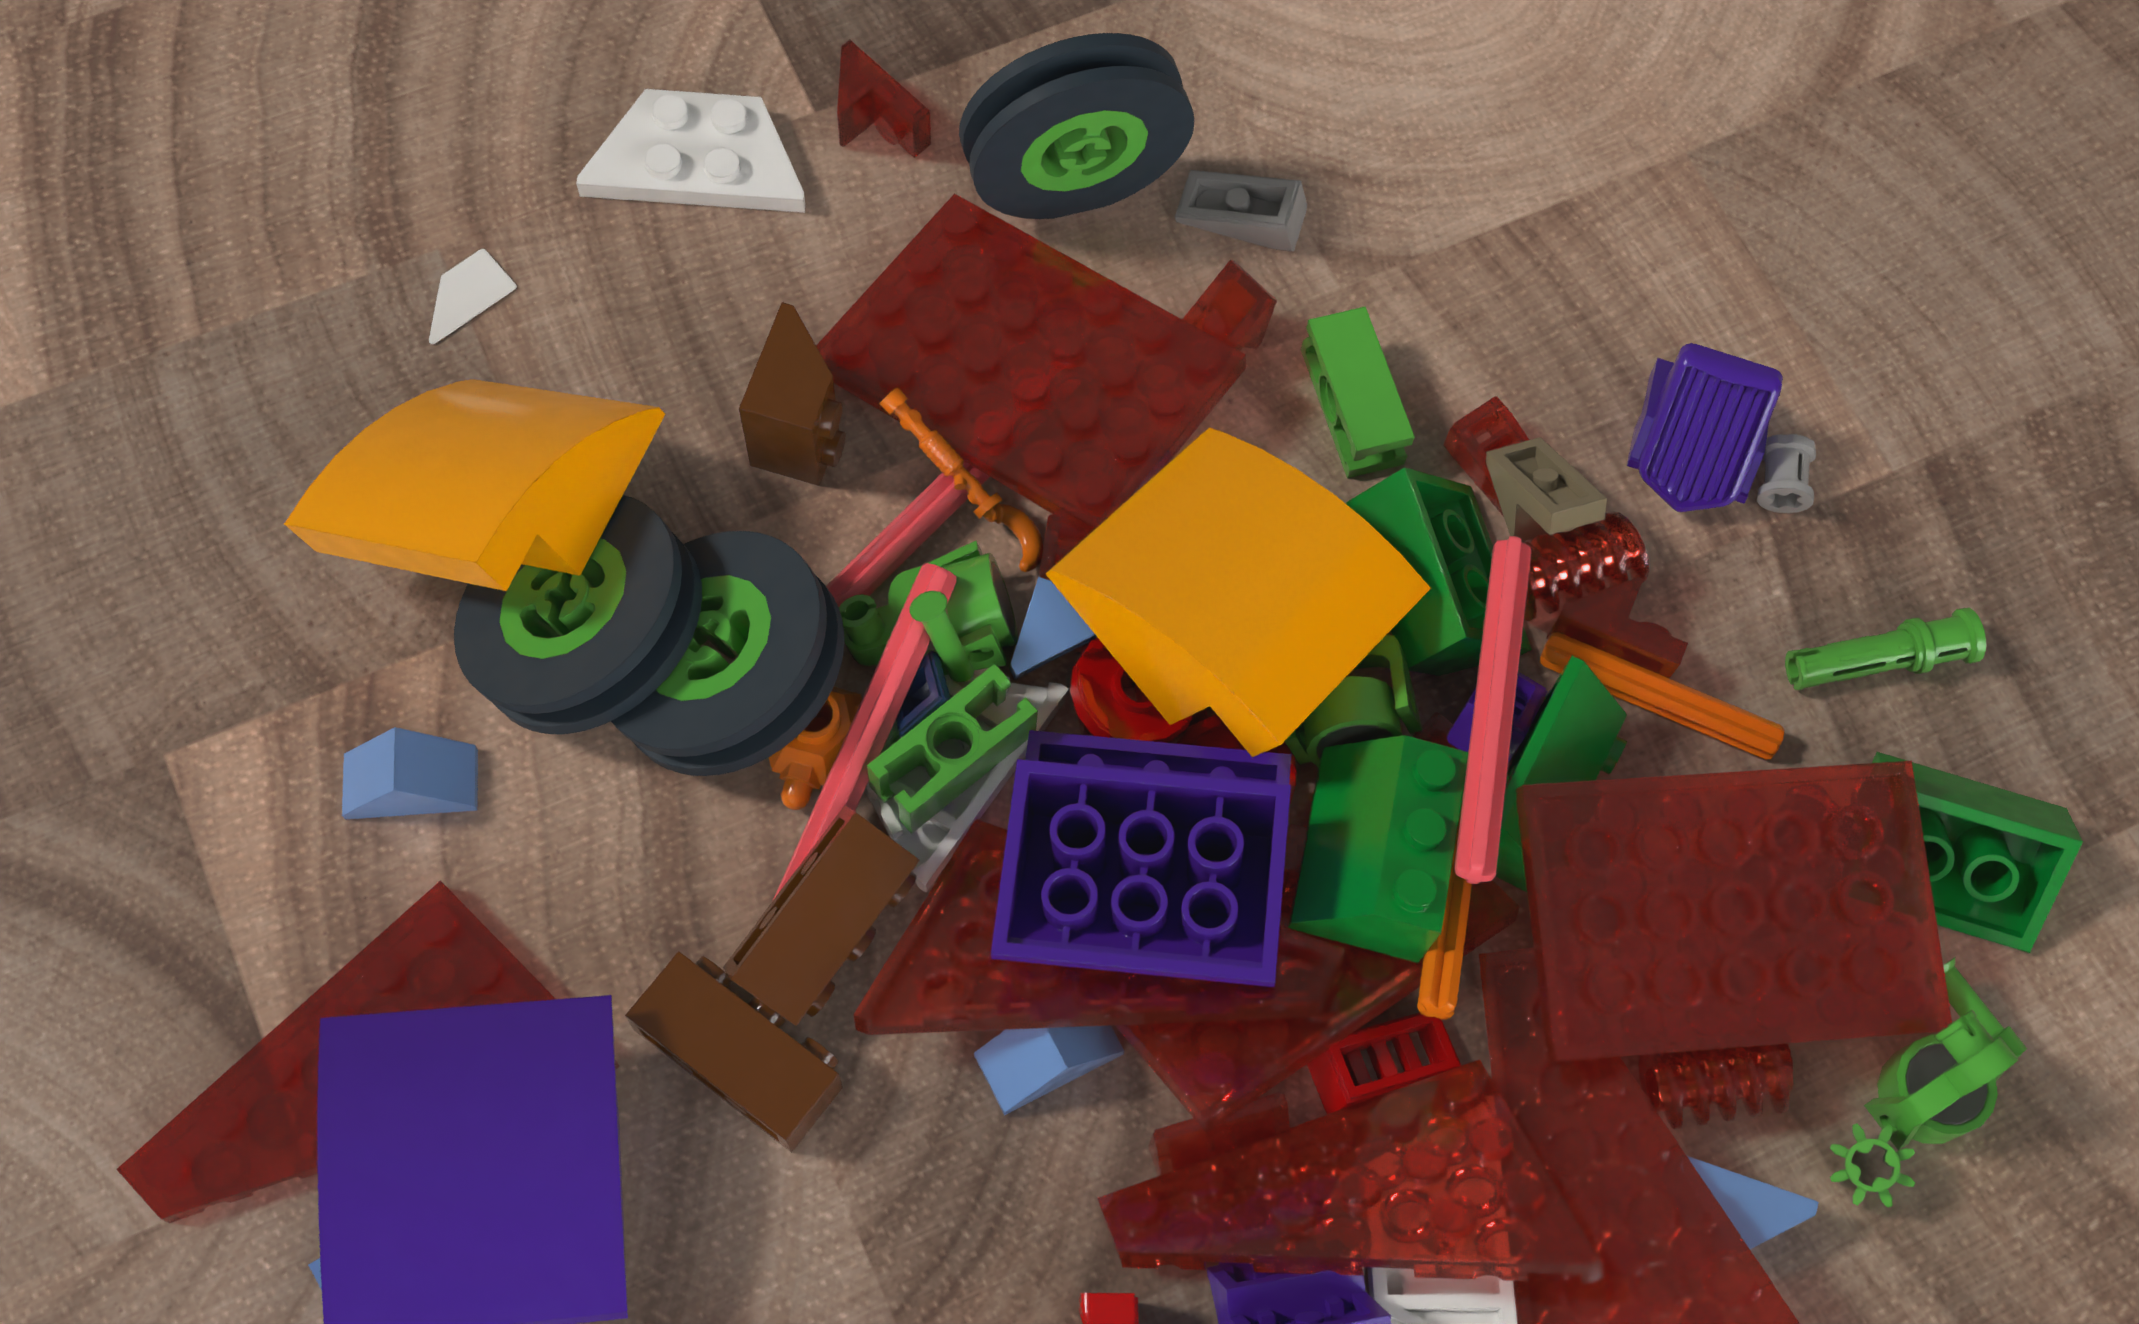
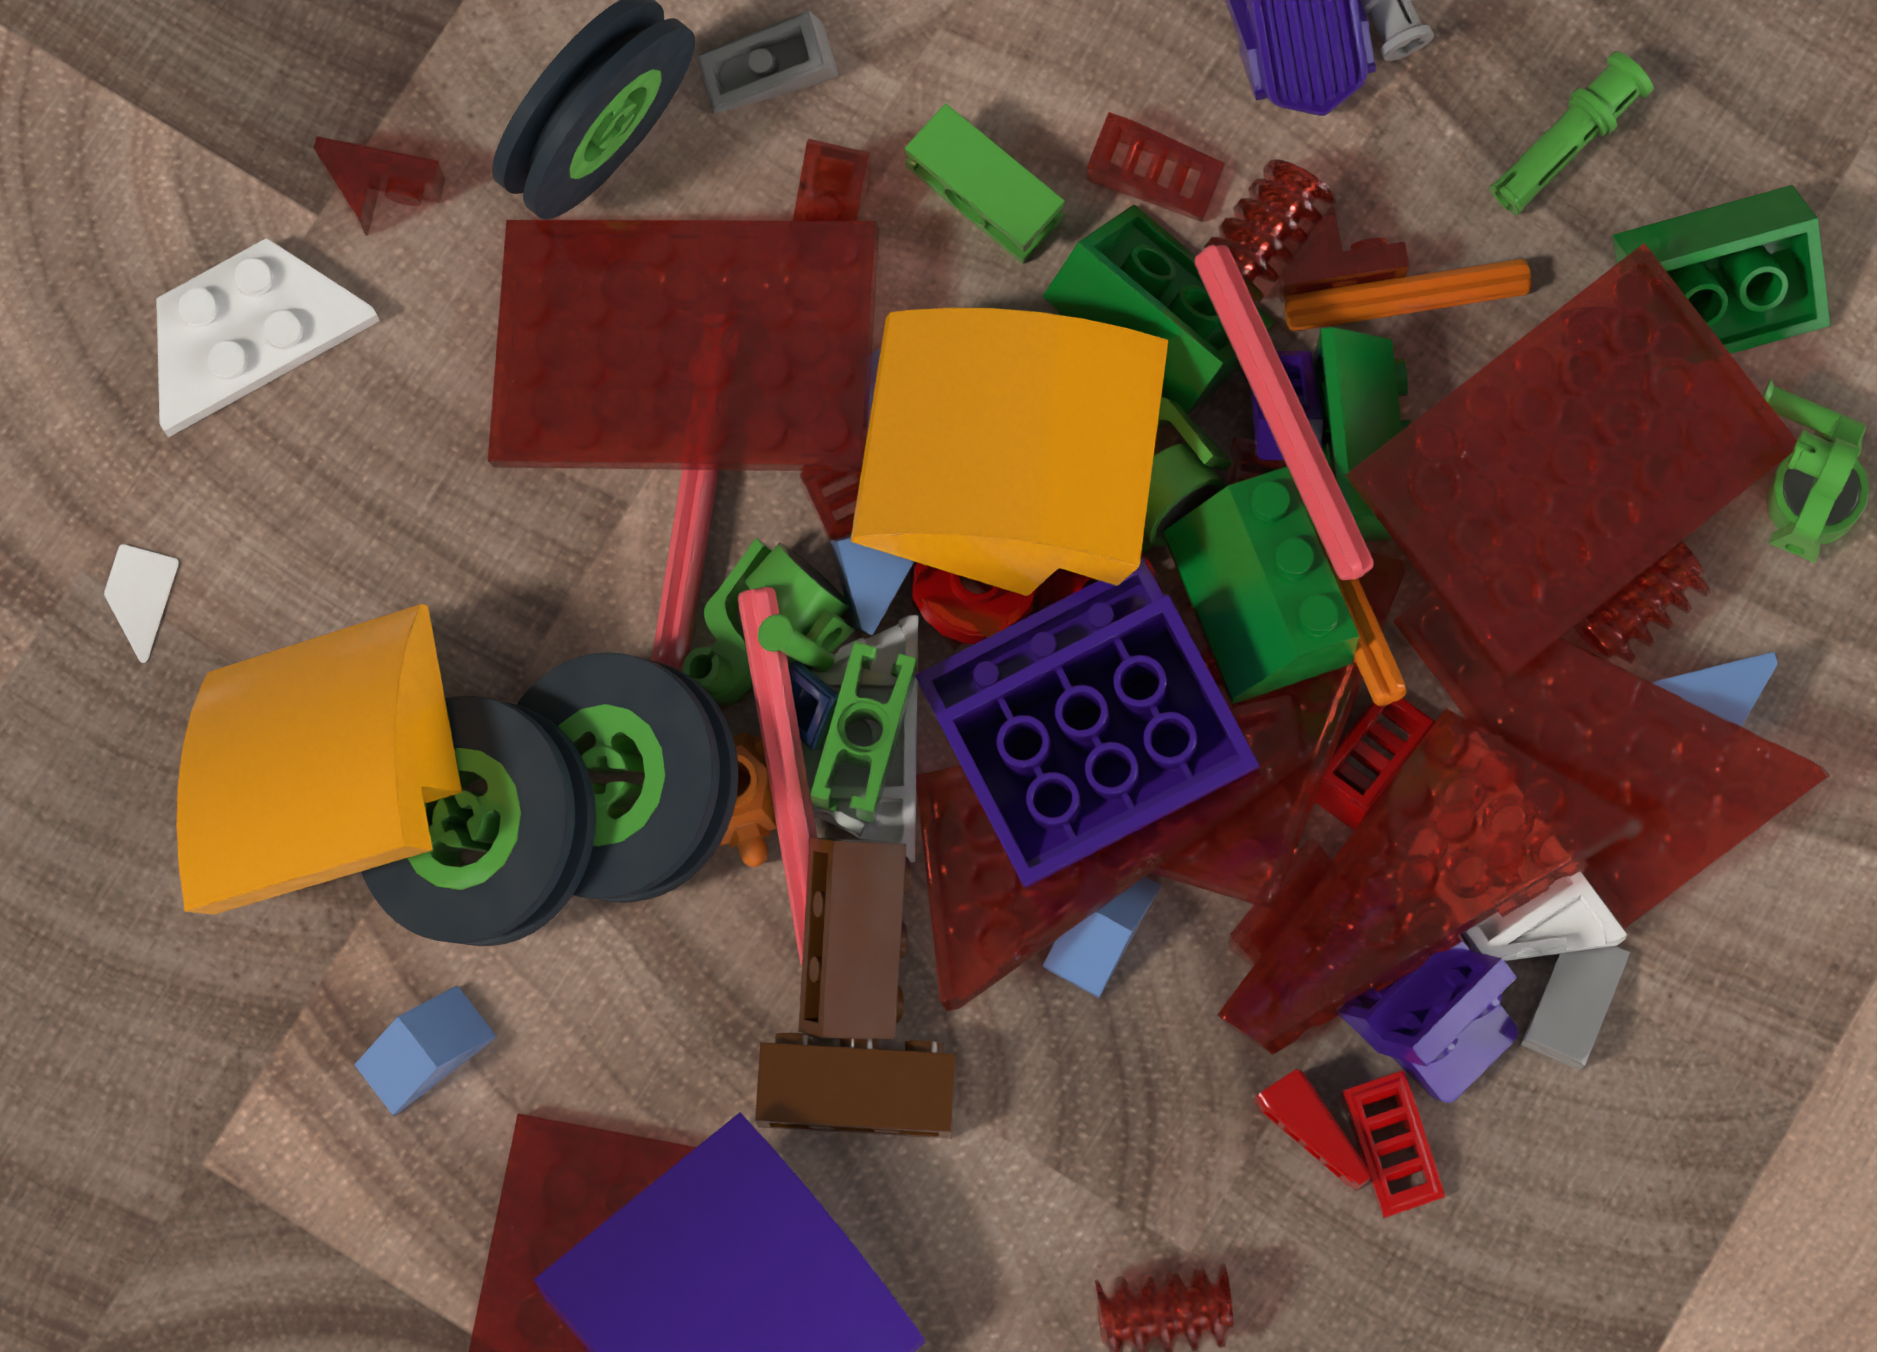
camera: 25 degrees left, 10 degrees up
reddish brown slope [739,302,846,486] -> none
orange piece [879,387,1044,573] -> none
dark tan slope [1486,437,1607,542] -> none
bright green gear [1830,1123,1916,1208] -> none

